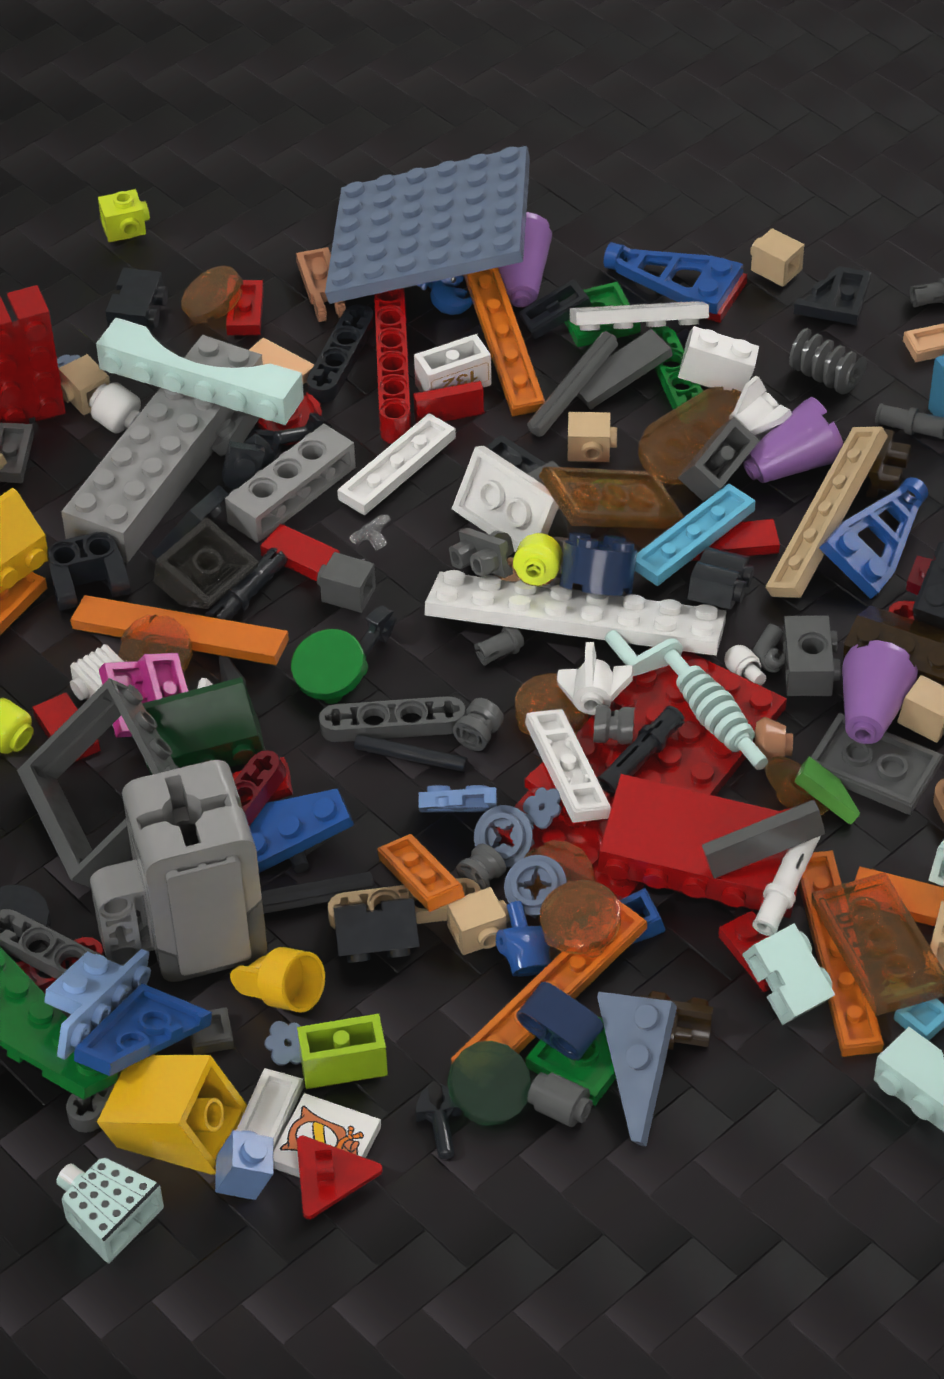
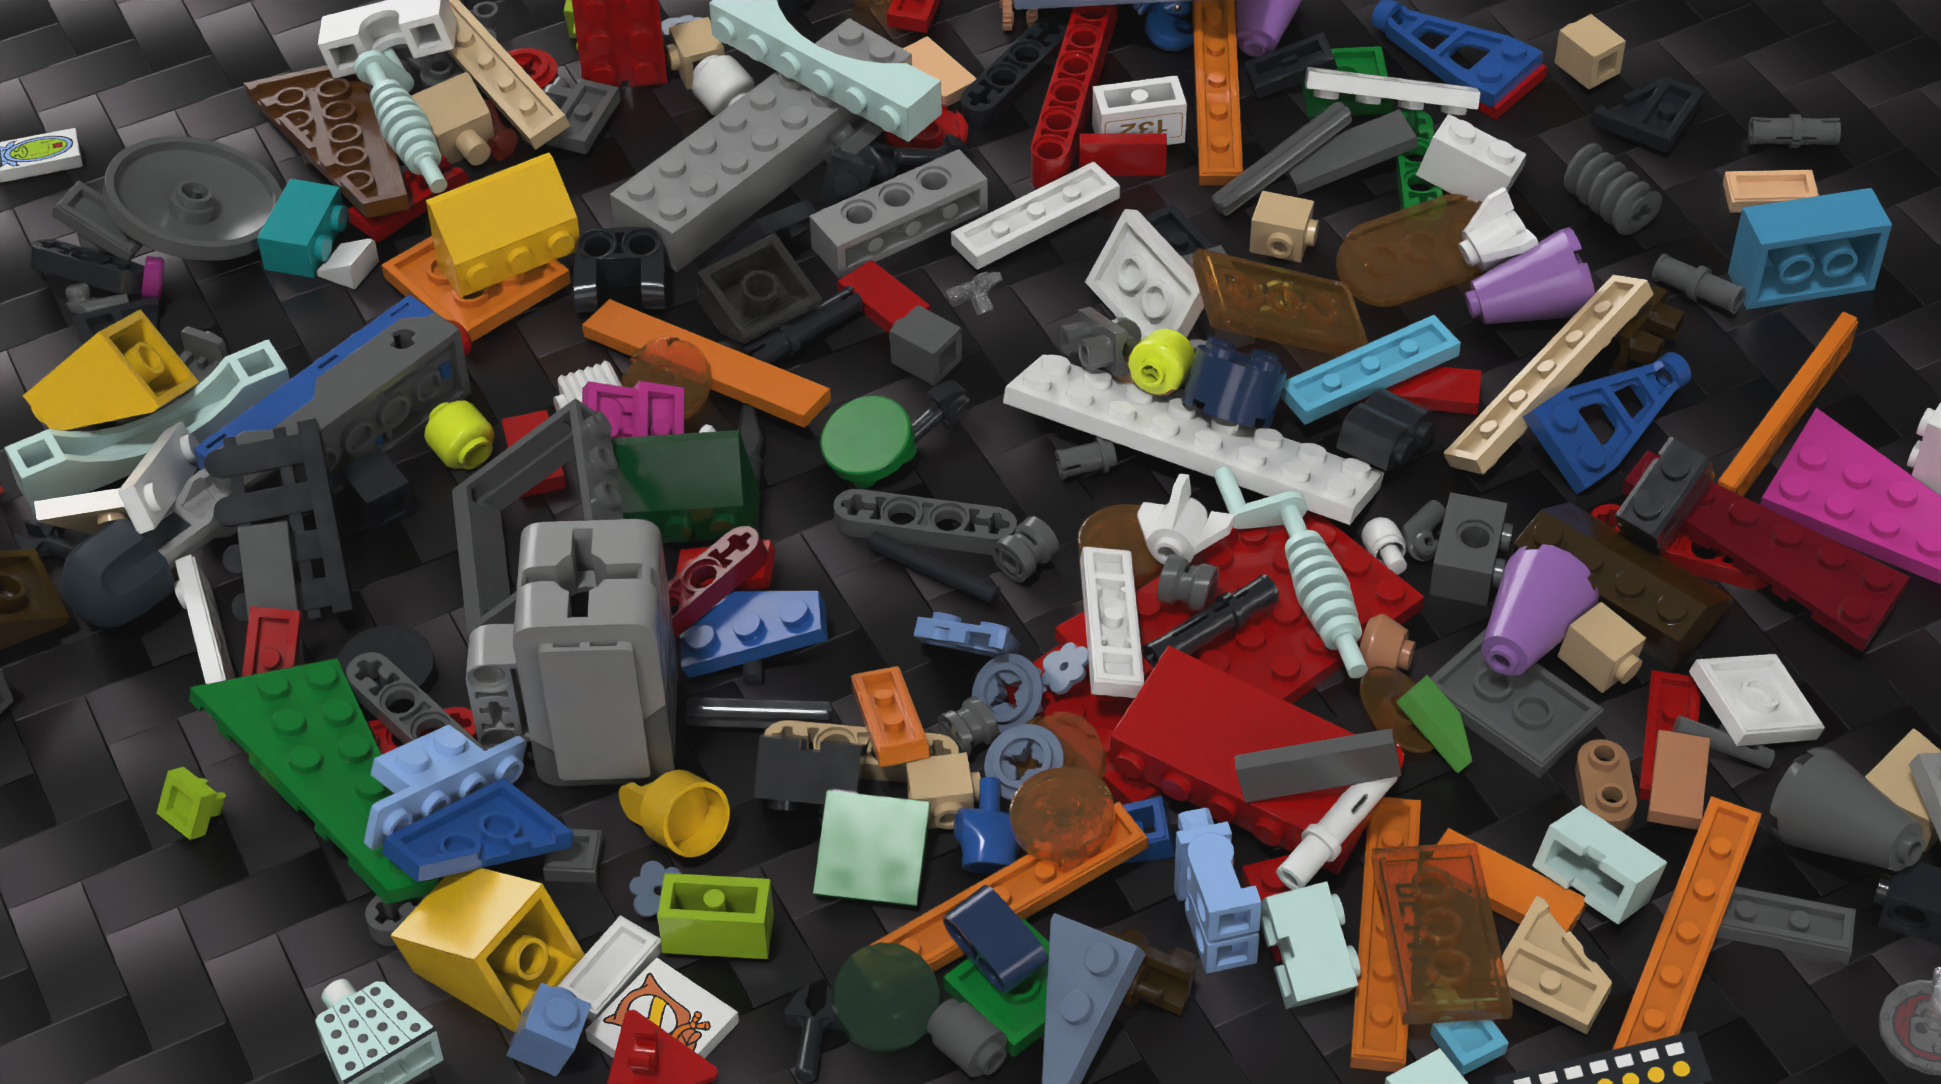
camera: 15 degrees right, 0 degrees up
dark grey brick [678,417,760,501] -> none
none -> tile [813,790,931,907]
none -> light blue hips [1174,808,1262,974]

